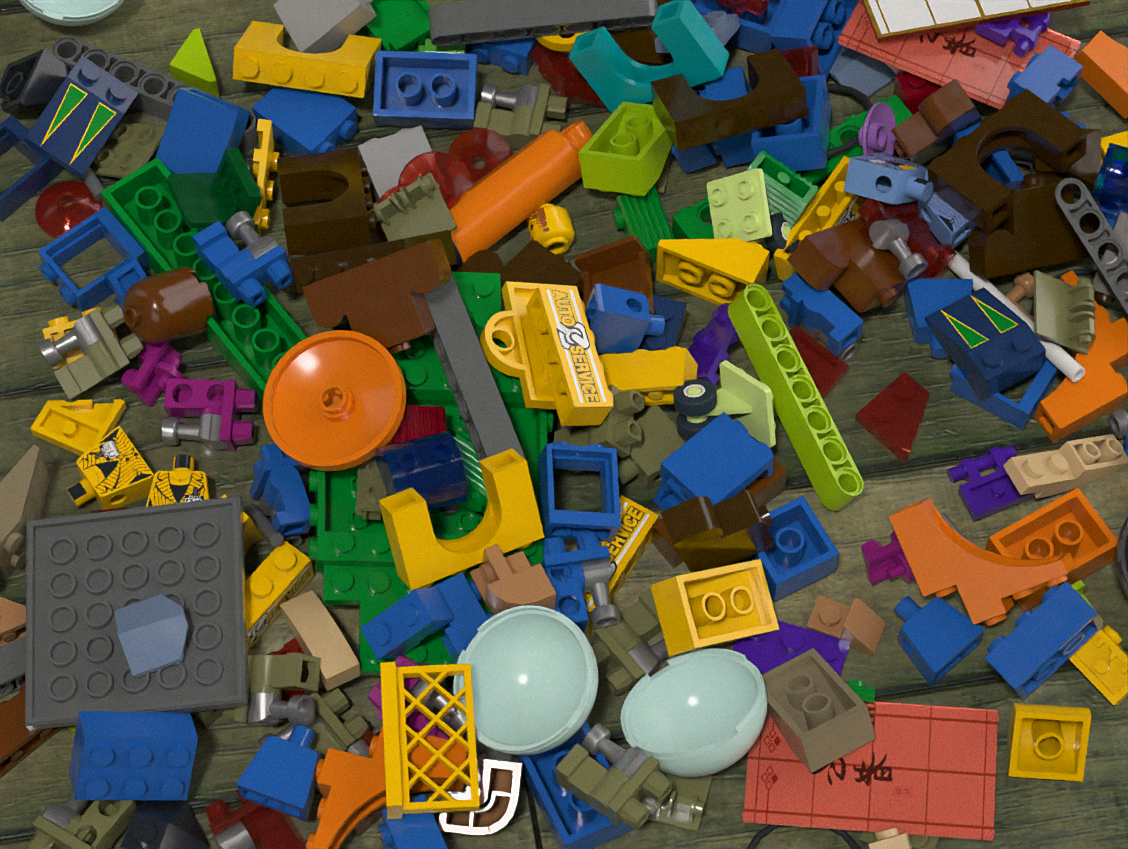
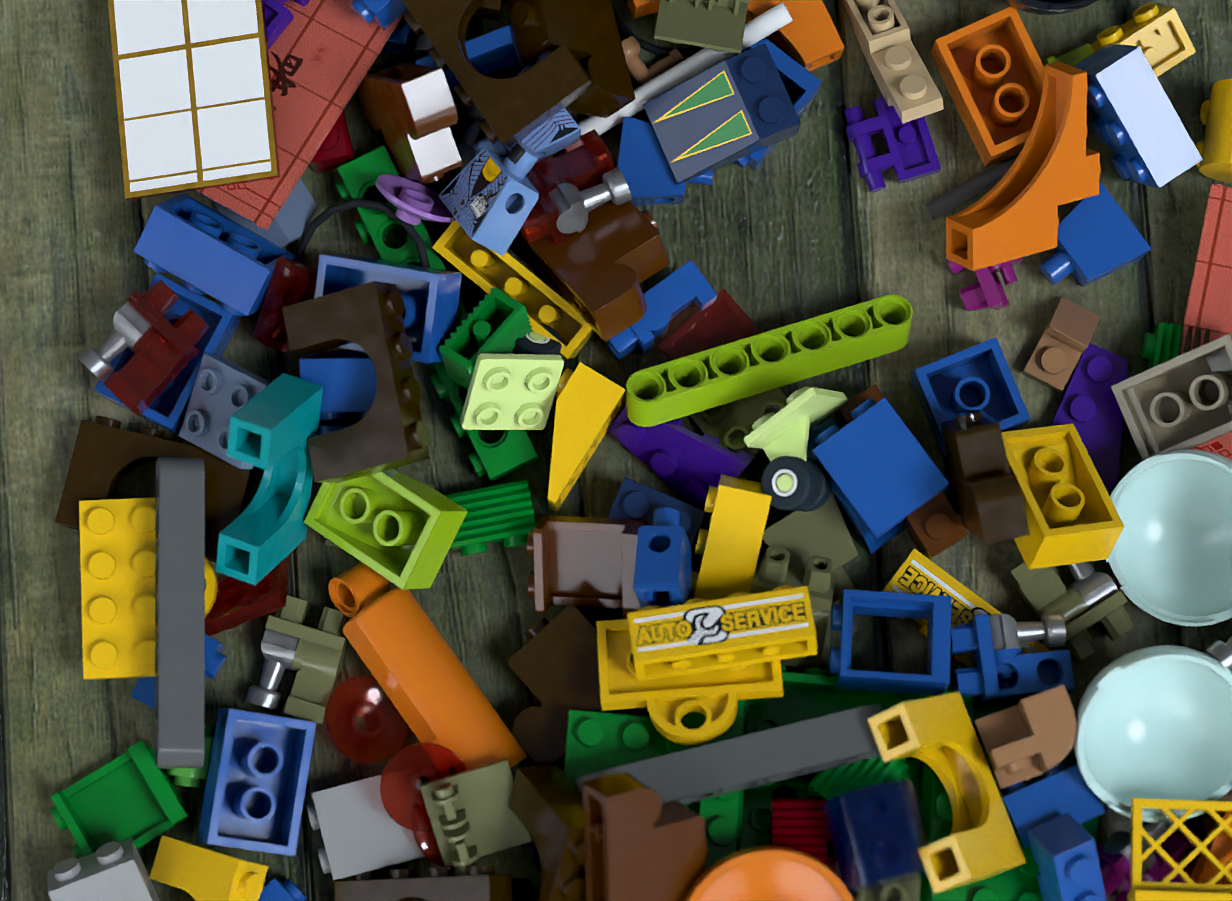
camera: 85 degrees left, 20 degrees up
yellow head [527,204,574,255] -> none
clear red wing [855,371,930,464] -> none

